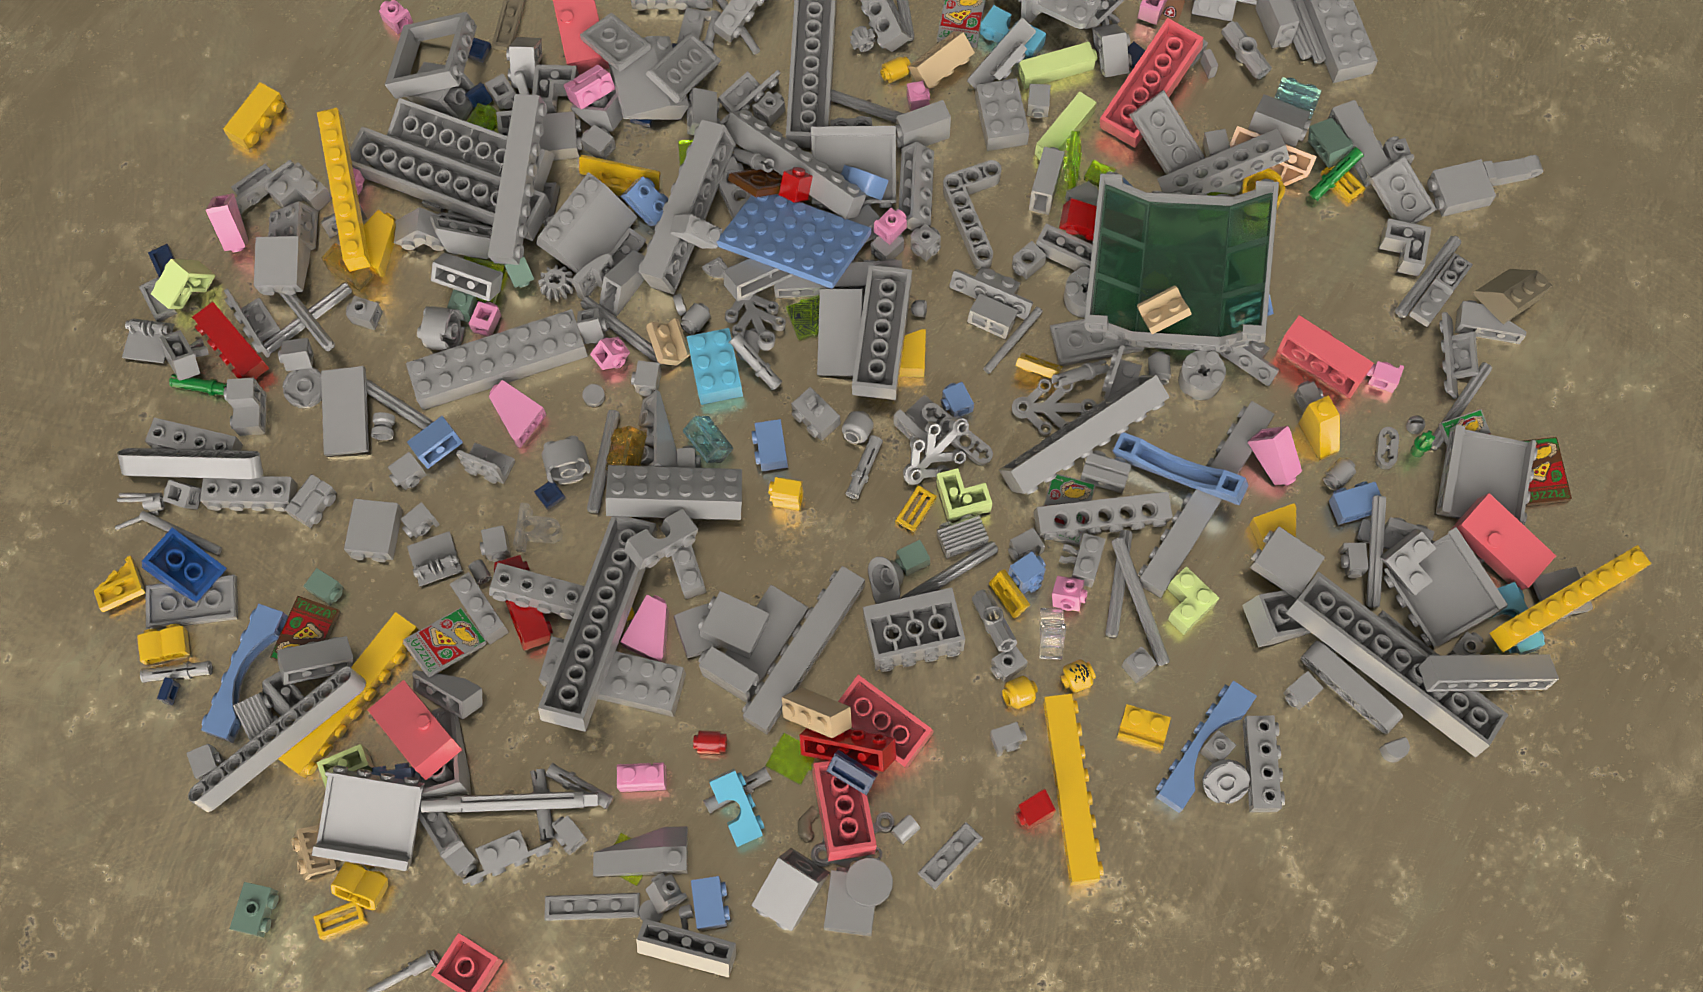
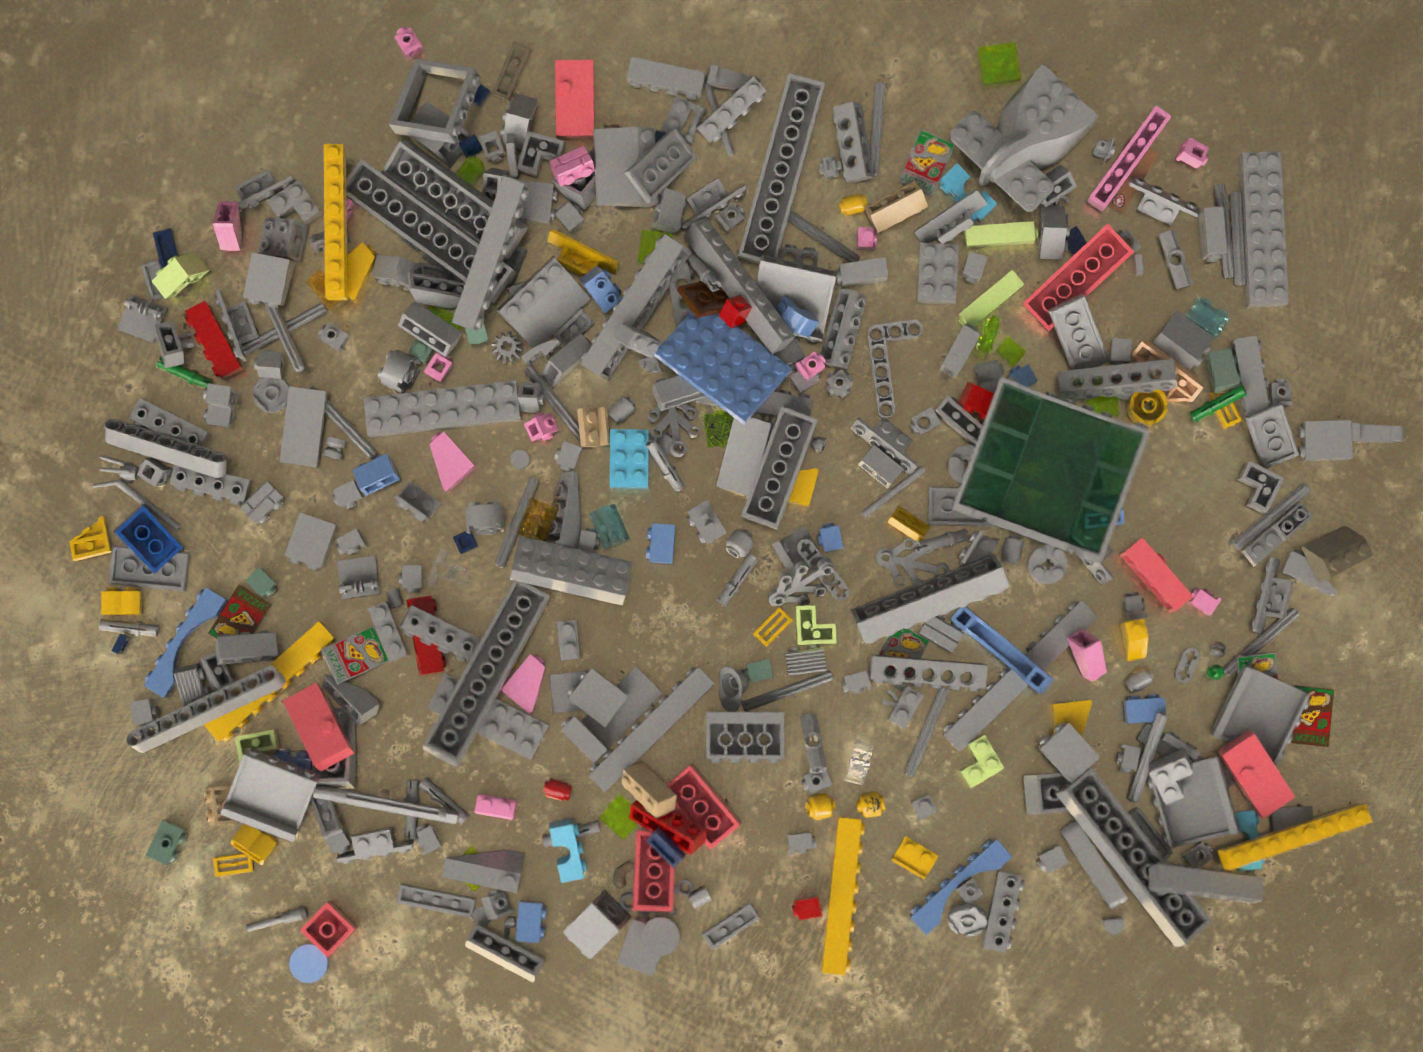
camera: 15 degrees right, 15 degrees up
yellow brick [223,82,285,150] -> none
light grey tile [580,13,651,72] -> none
light grey arch [624,509,698,570] -> none
light grey tile [673,293,687,316] -> none
yellow brick [768,477,804,511] -> none
yellow tile [988,569,1031,619] -> none
medium blue brick [1008,551,1046,594] -> none
bright pink brick [1052,576,1088,611] -> none
light grey axle [1111,537,1170,666] -> none
tan bracket [1137,286,1191,334] -> none

